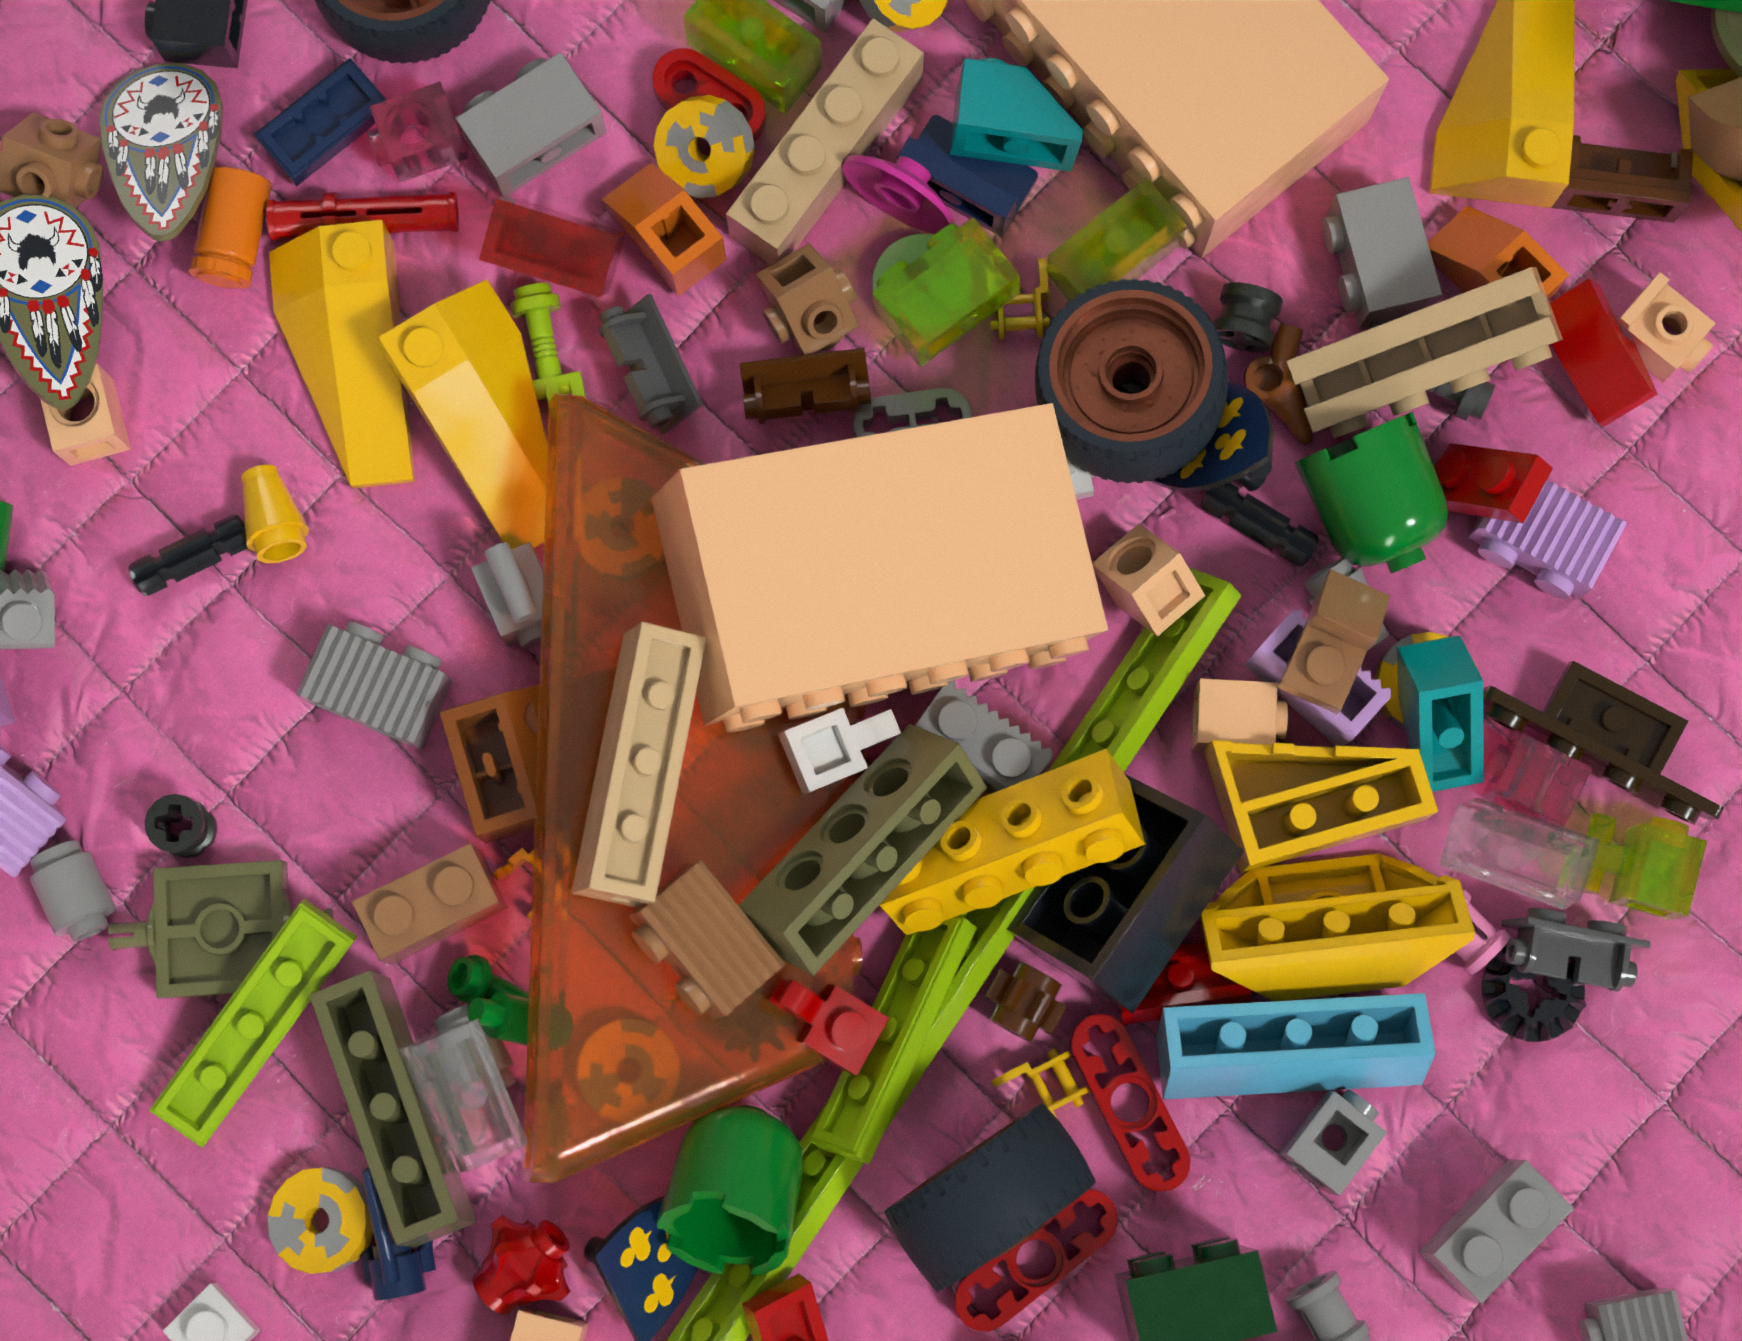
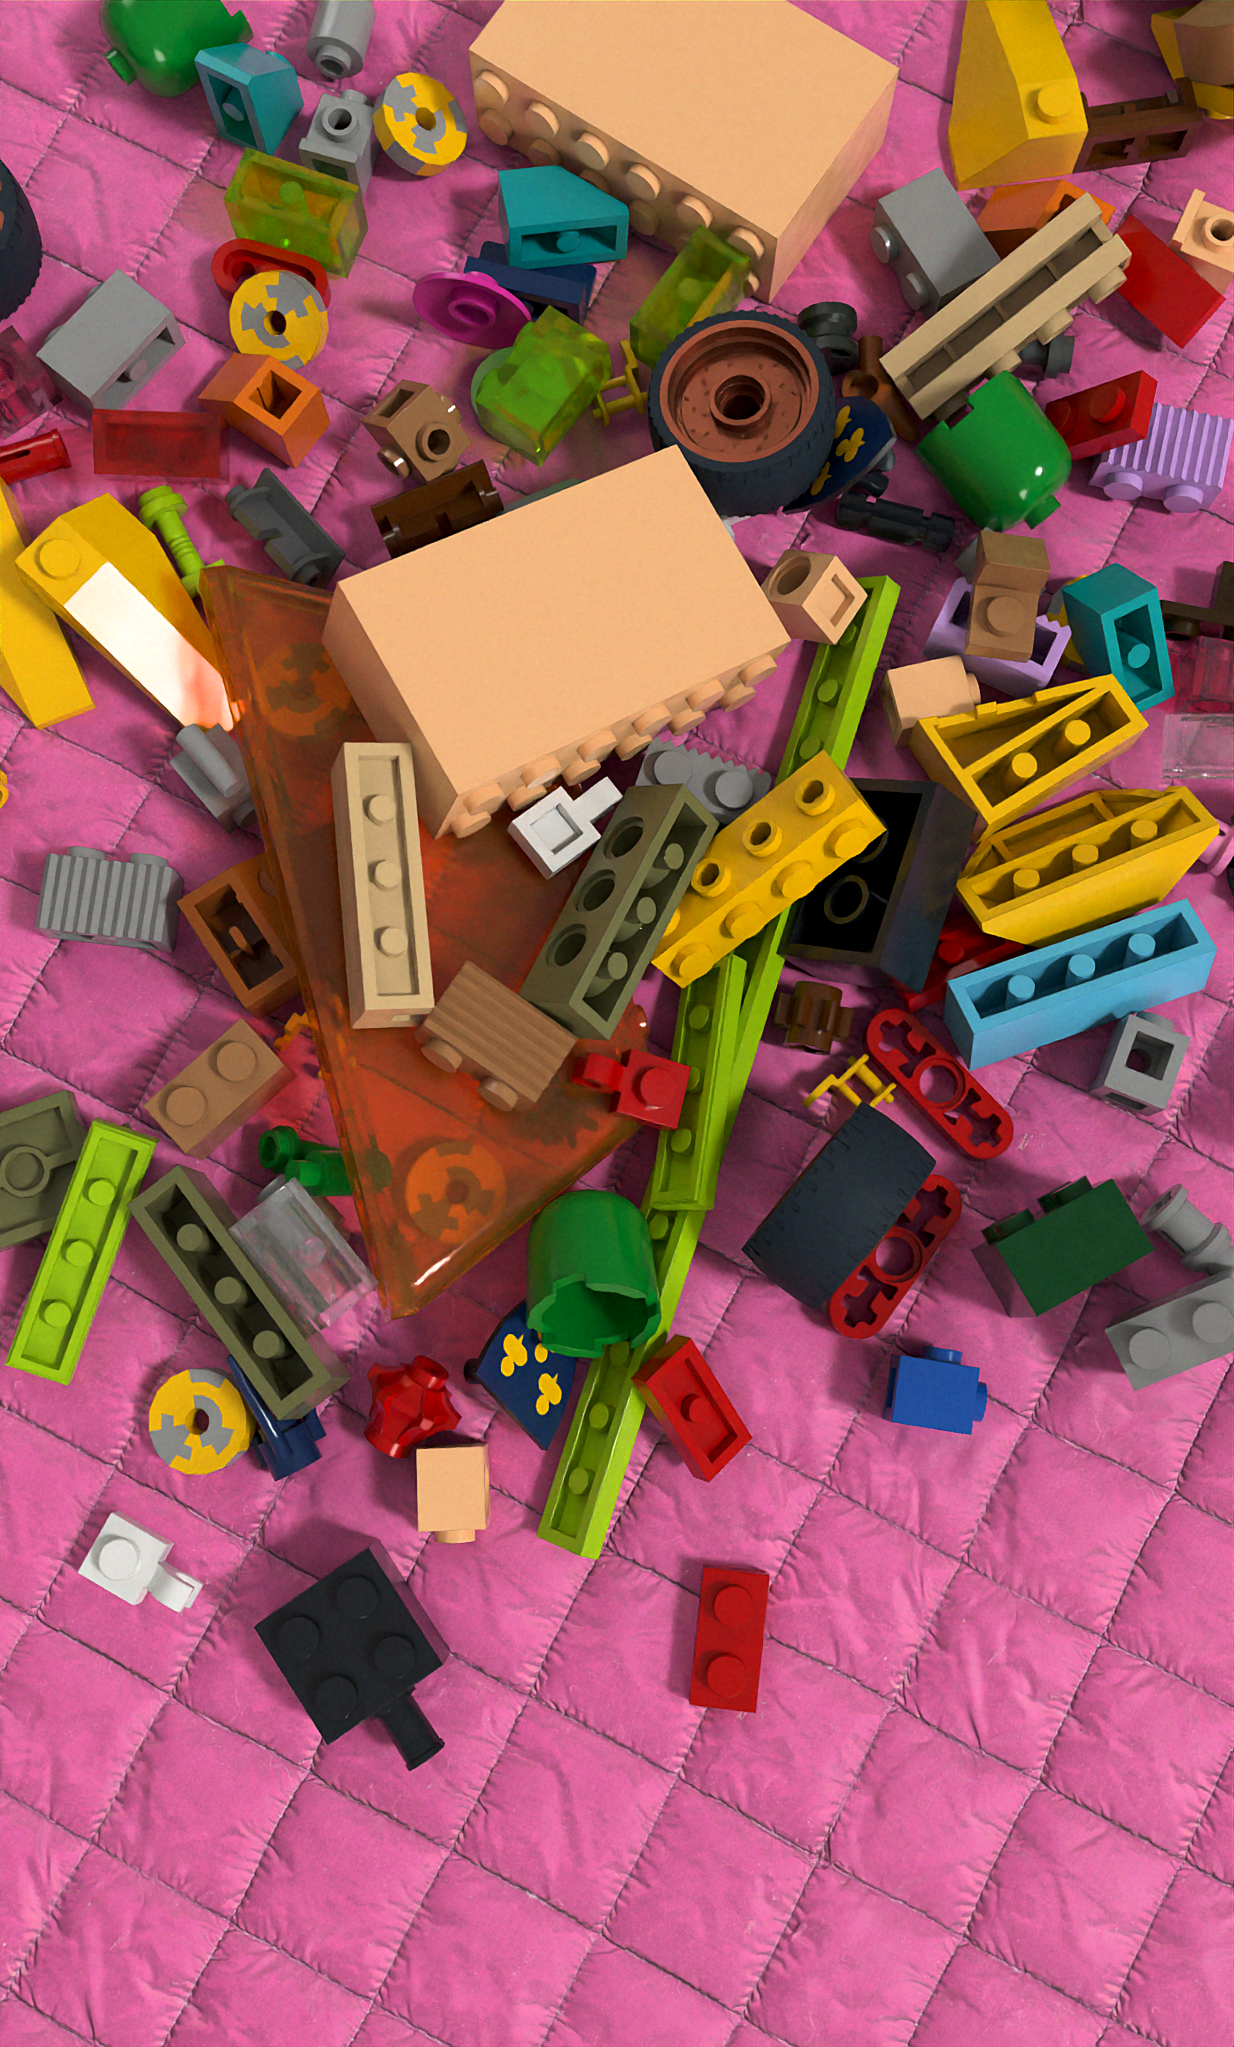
camera: 15 degrees left, 0 degrees up
tan brick [726,18,924,265] -> none

